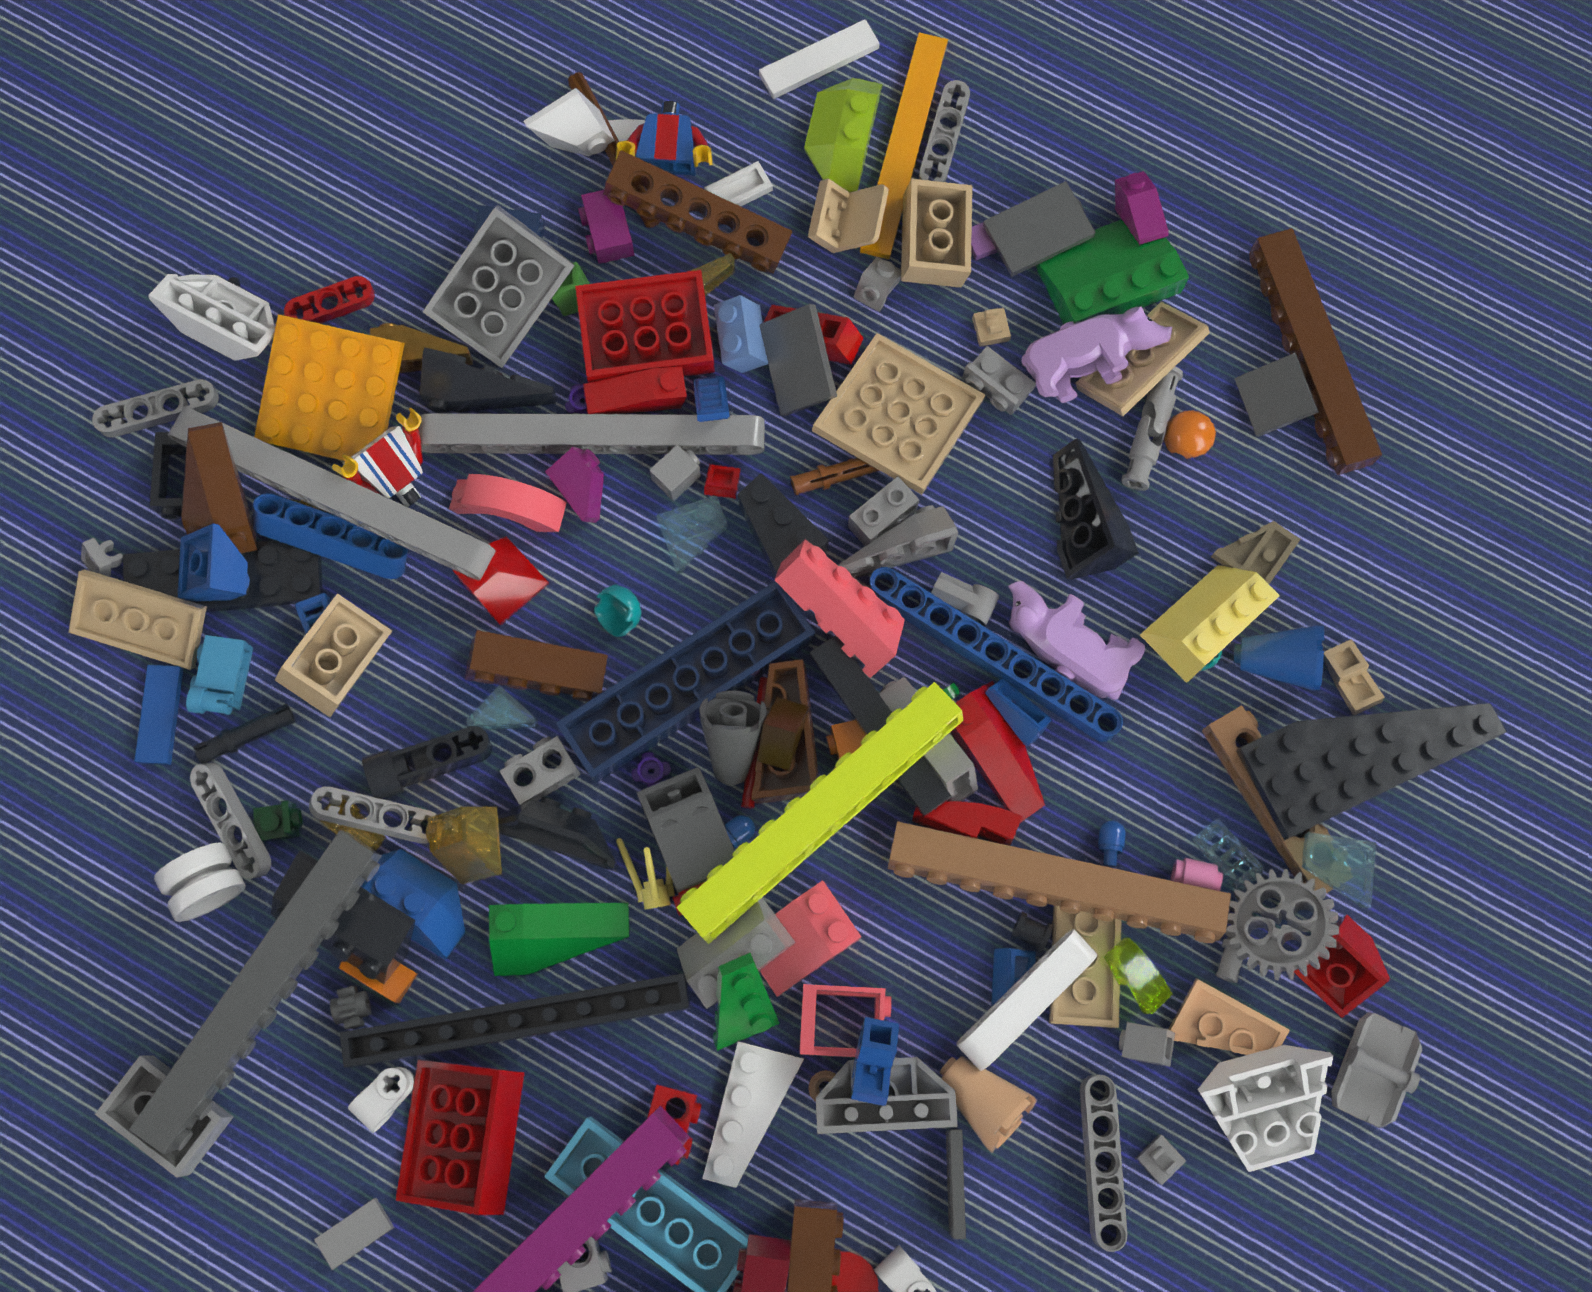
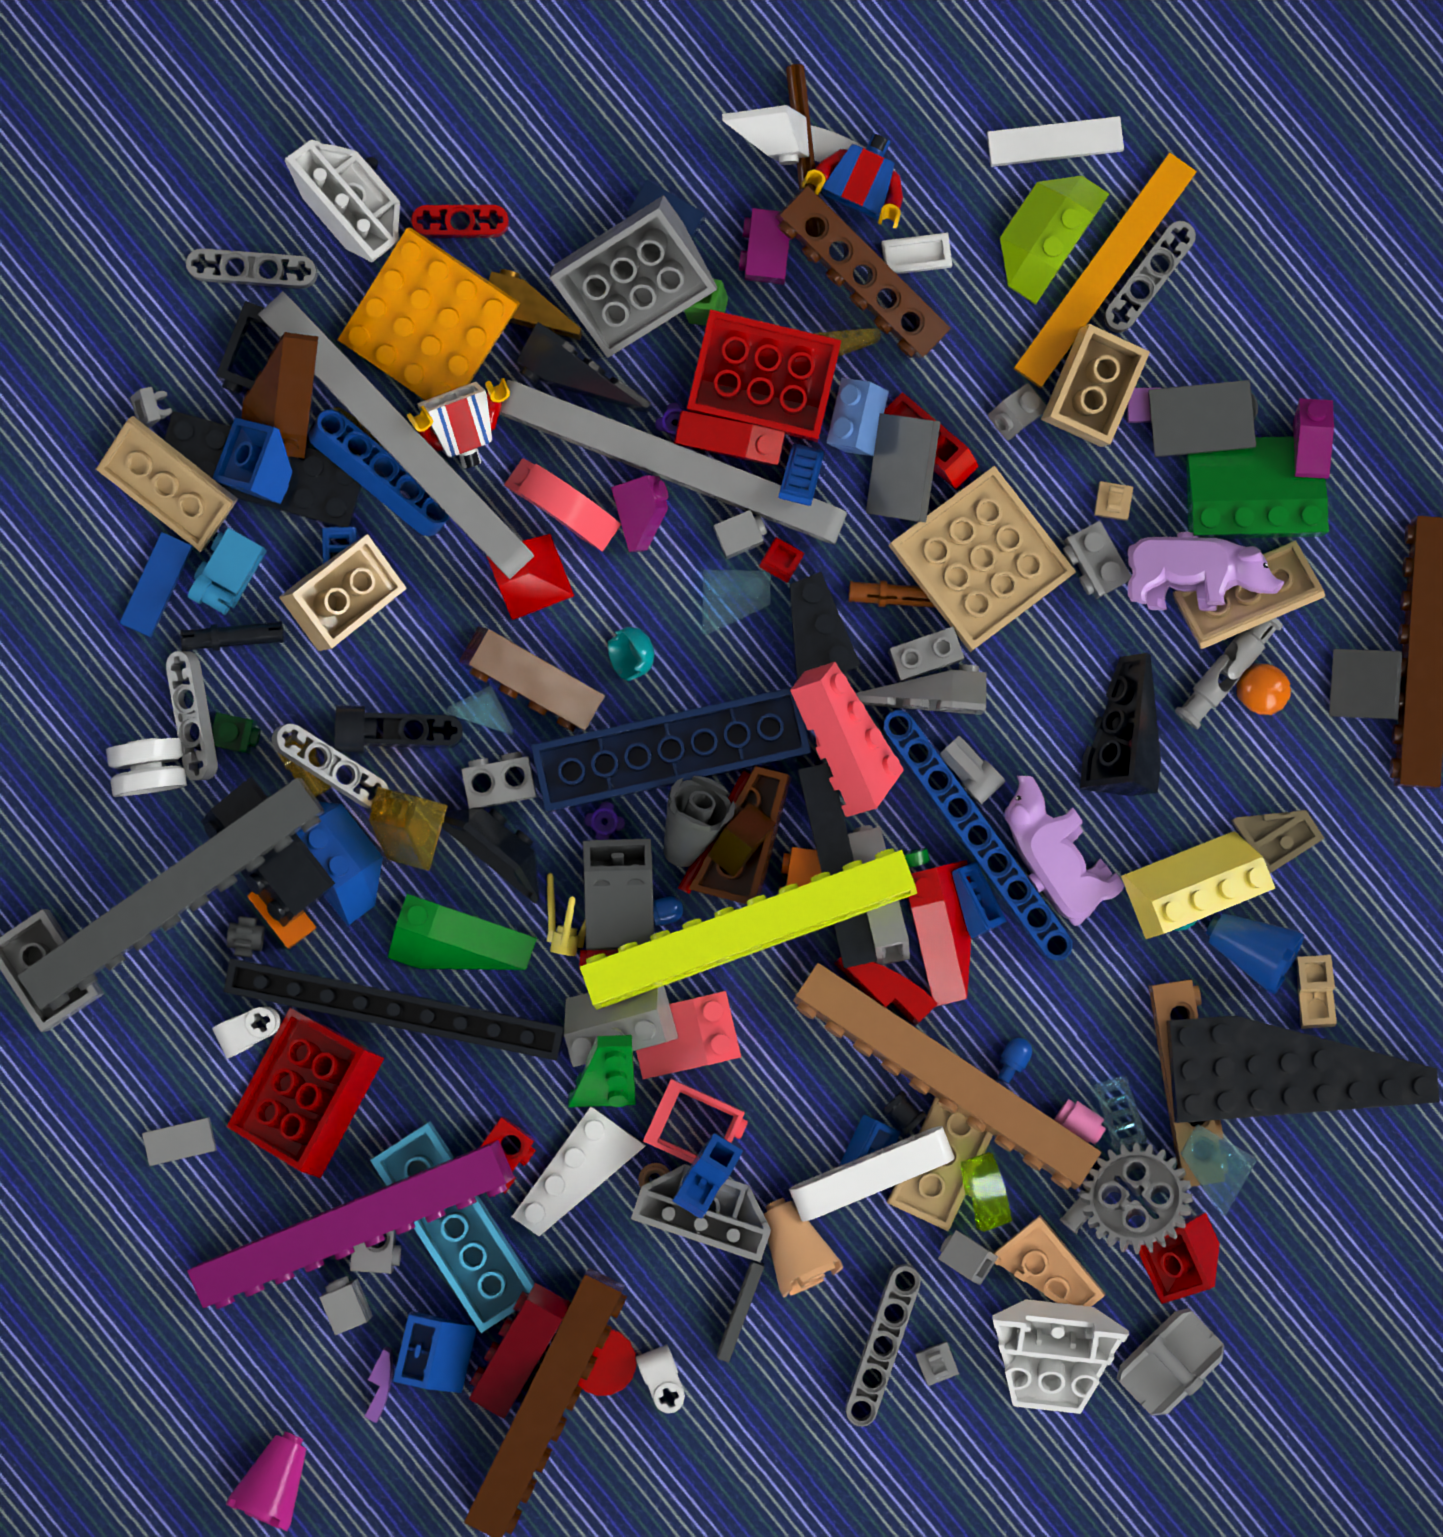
camera: 20 degrees right, 10 degrees up
tan bracket [808,179,889,253] -> none

